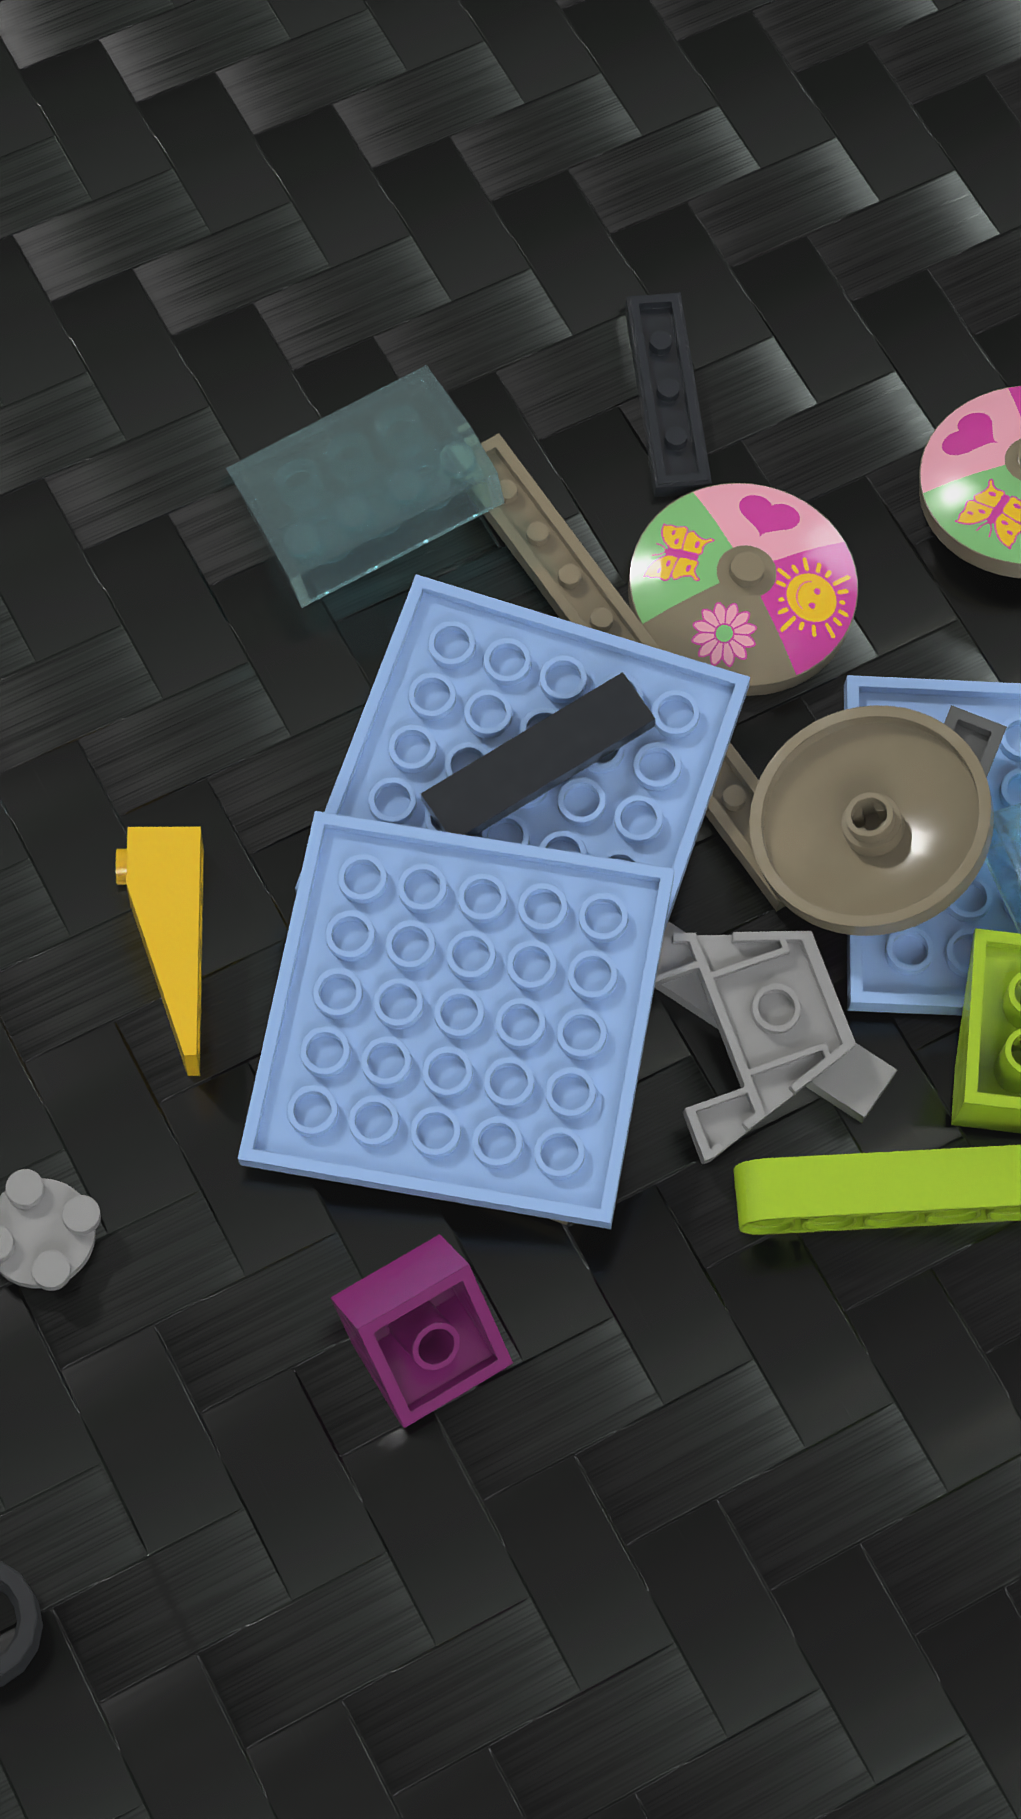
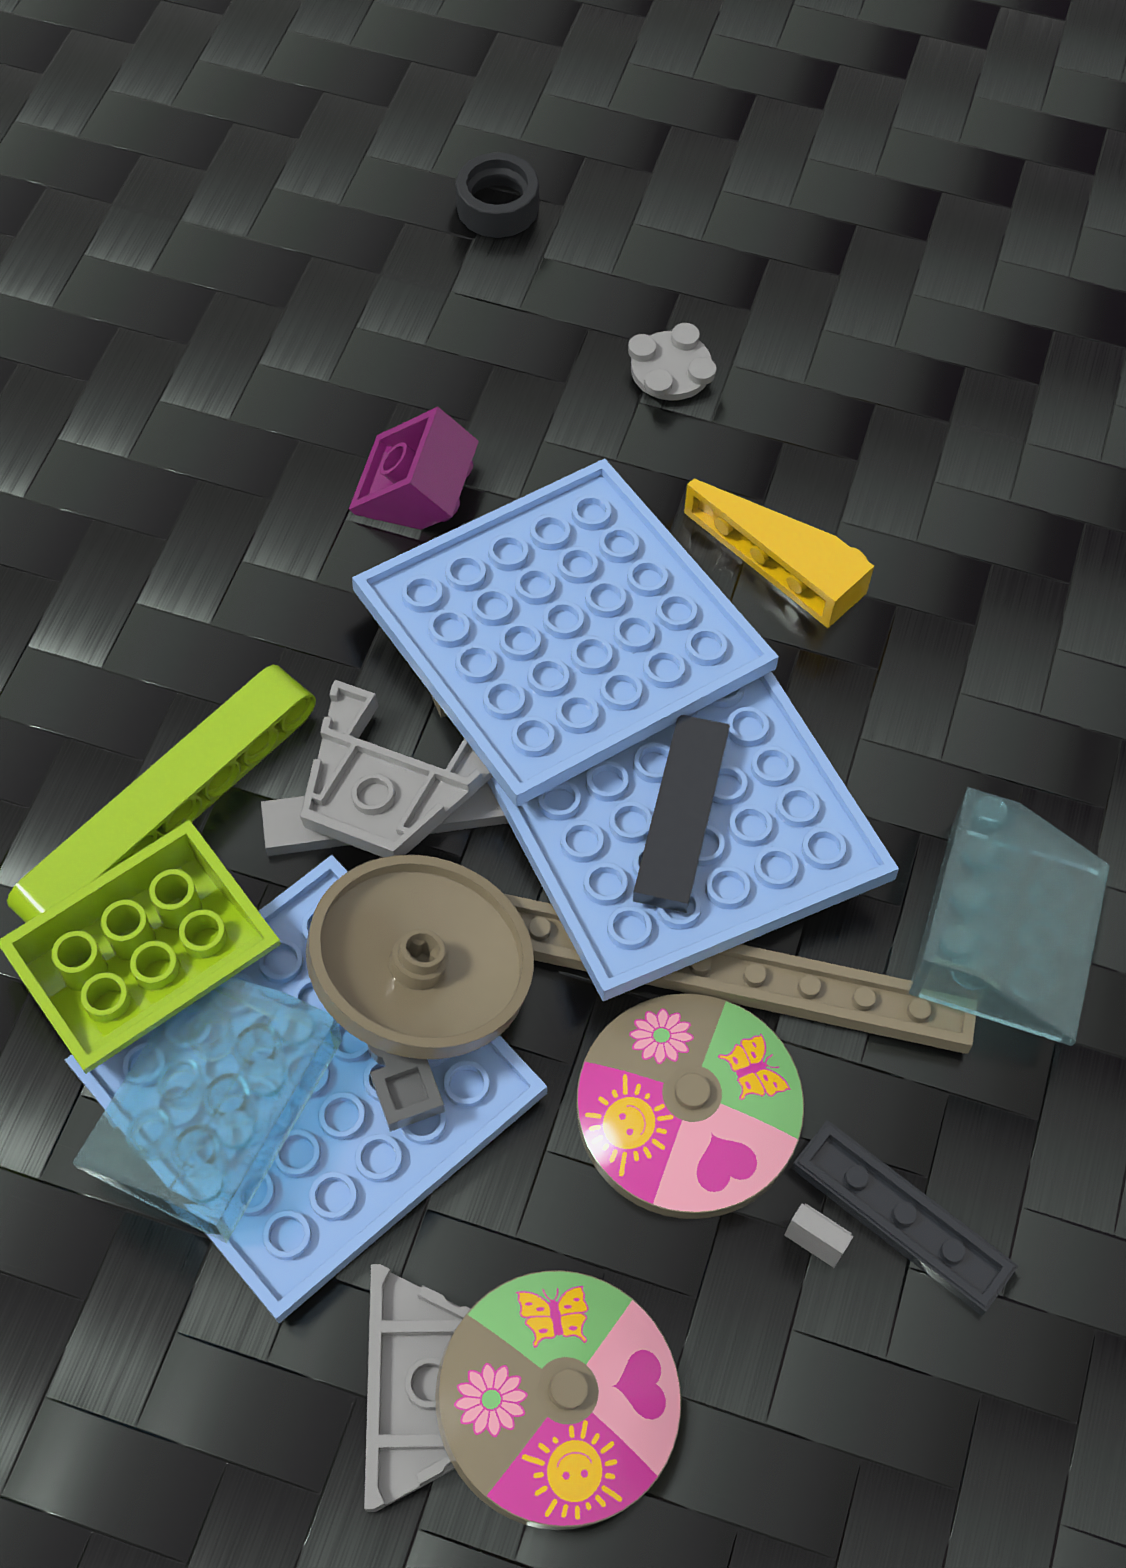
camera: 140 degrees right, 5 degrees down
none -> light grey tile [784,1203,853,1268]

